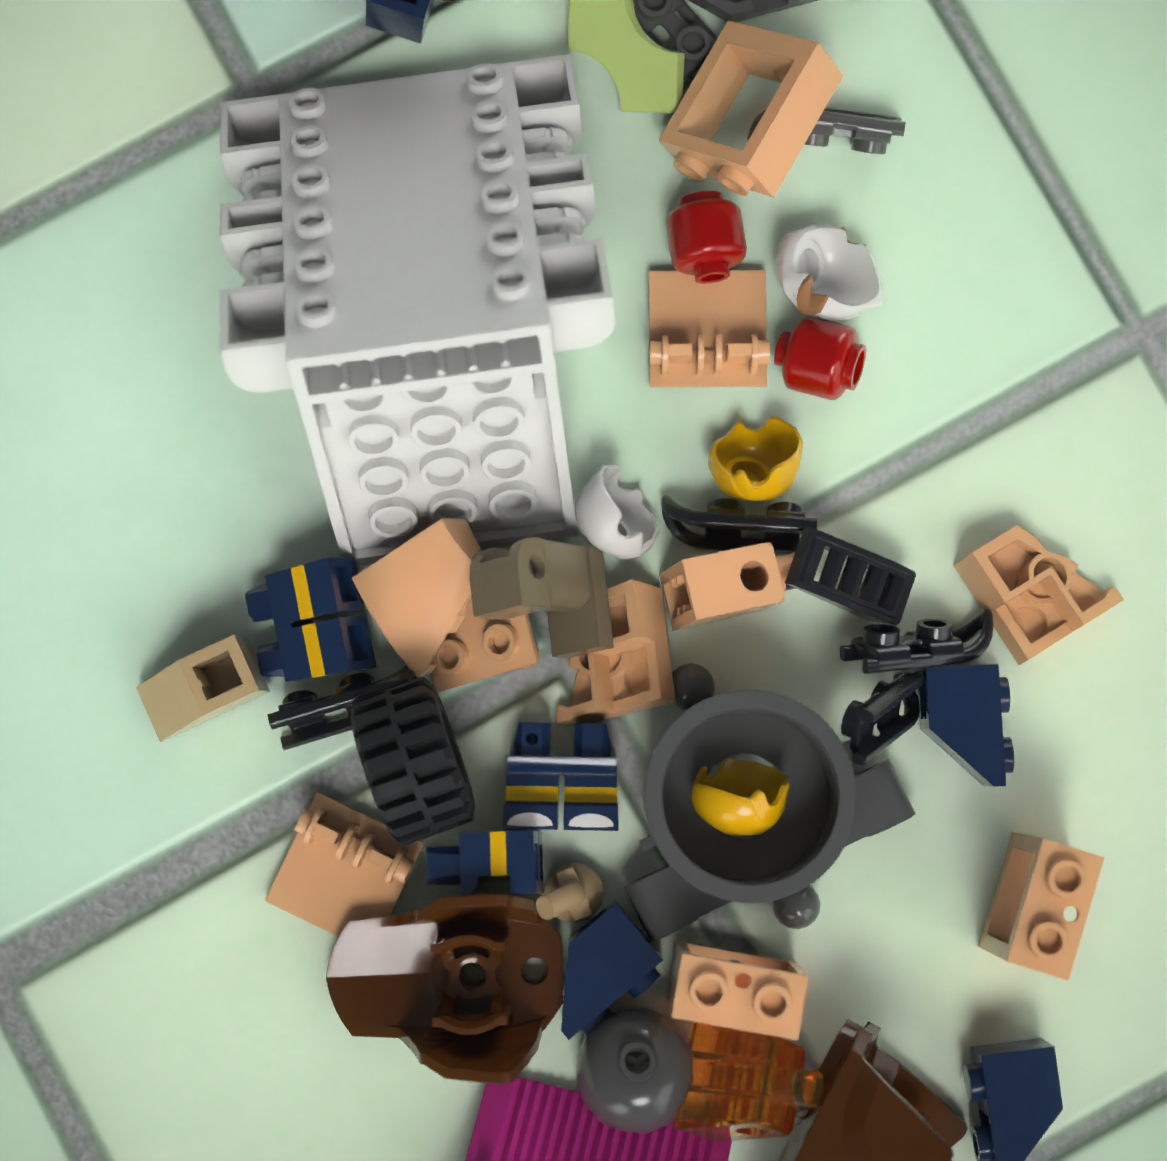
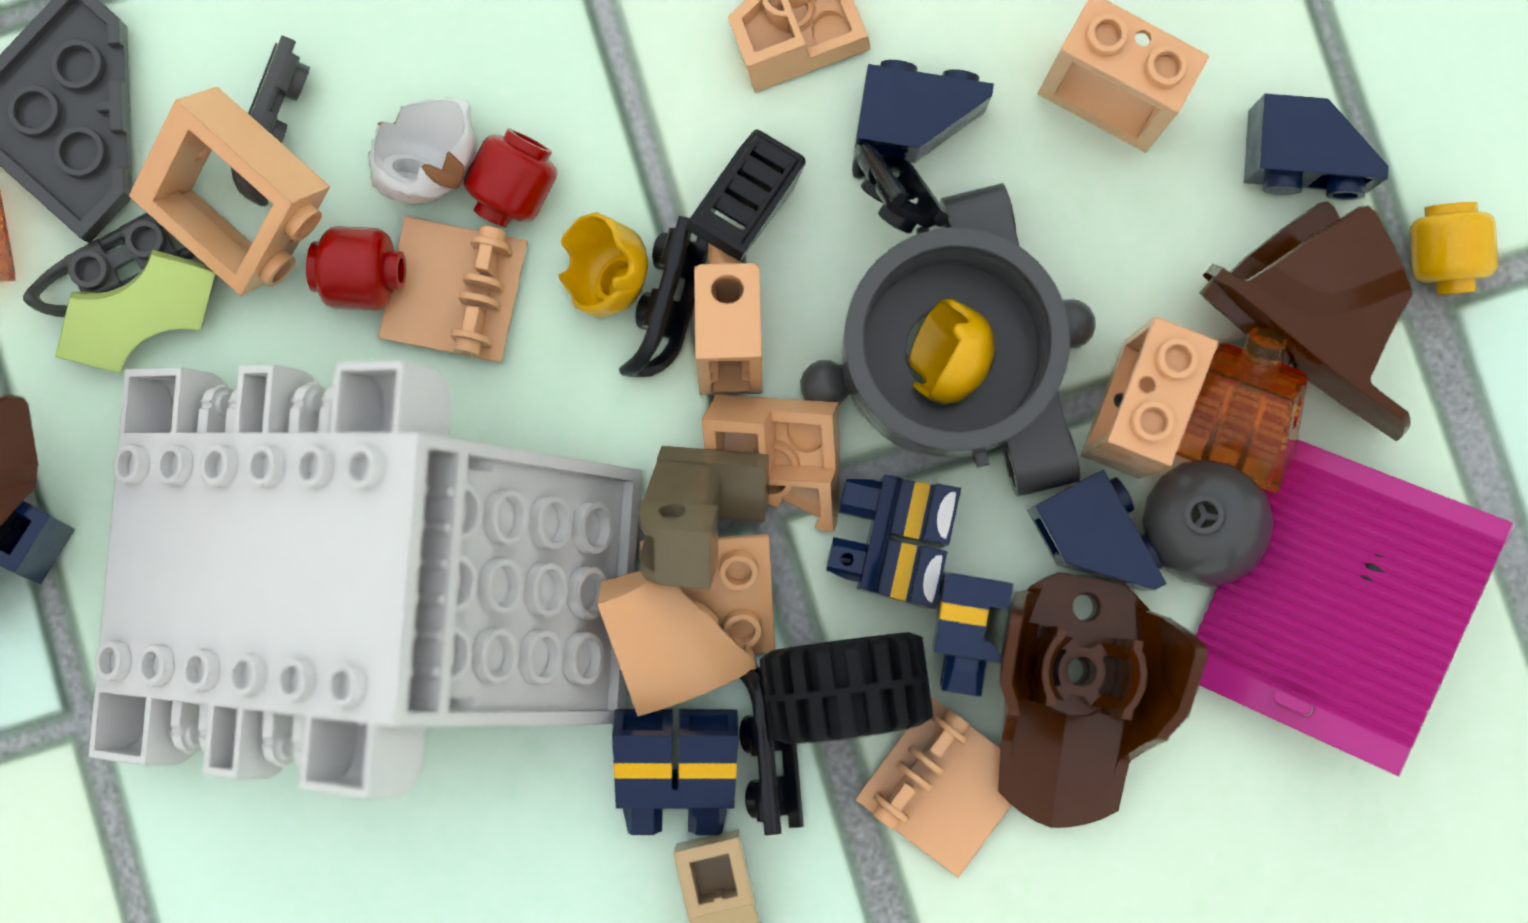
camera: 85 degrees left, 0 degrees up
tan plate [536,862,604,923] -> none
white hair [575,465,659,559] -> none
black piece [839,609,994,674] -> none

